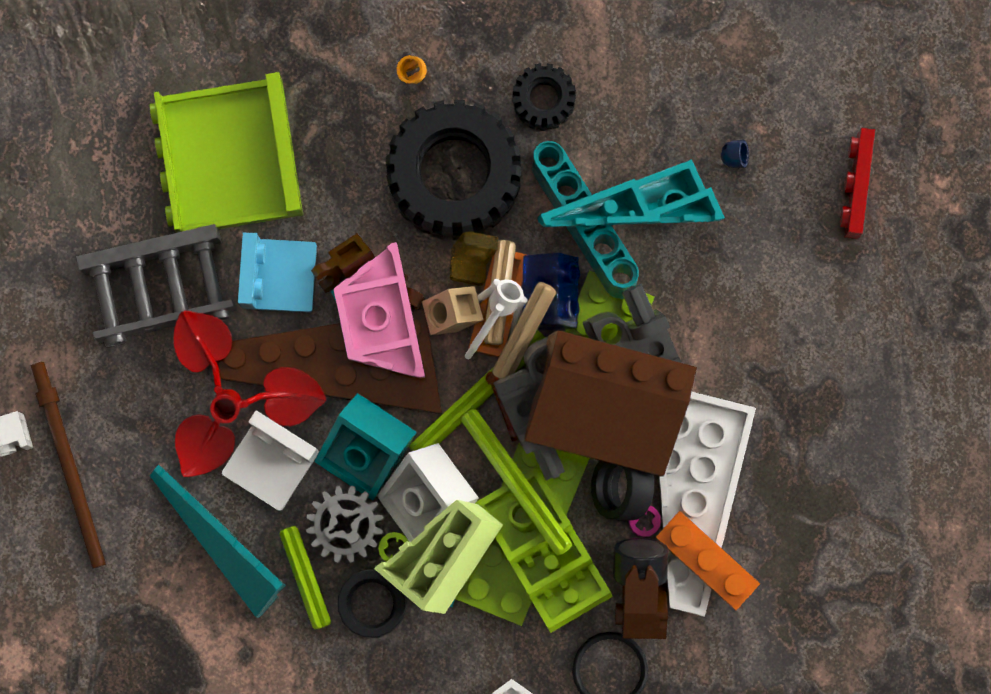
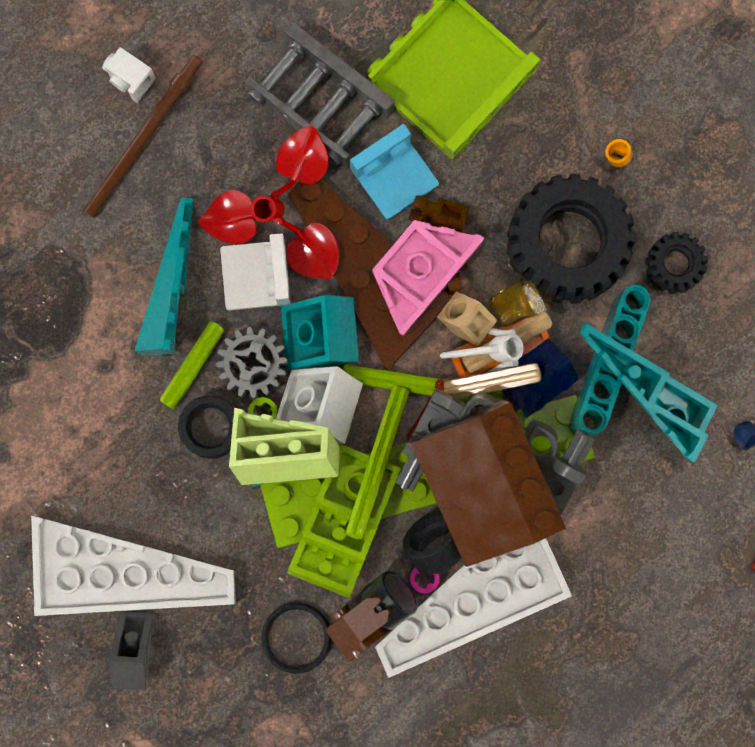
camera: 50 degrees right, 0 degrees up
orange plate [655,511,760,611] -> none

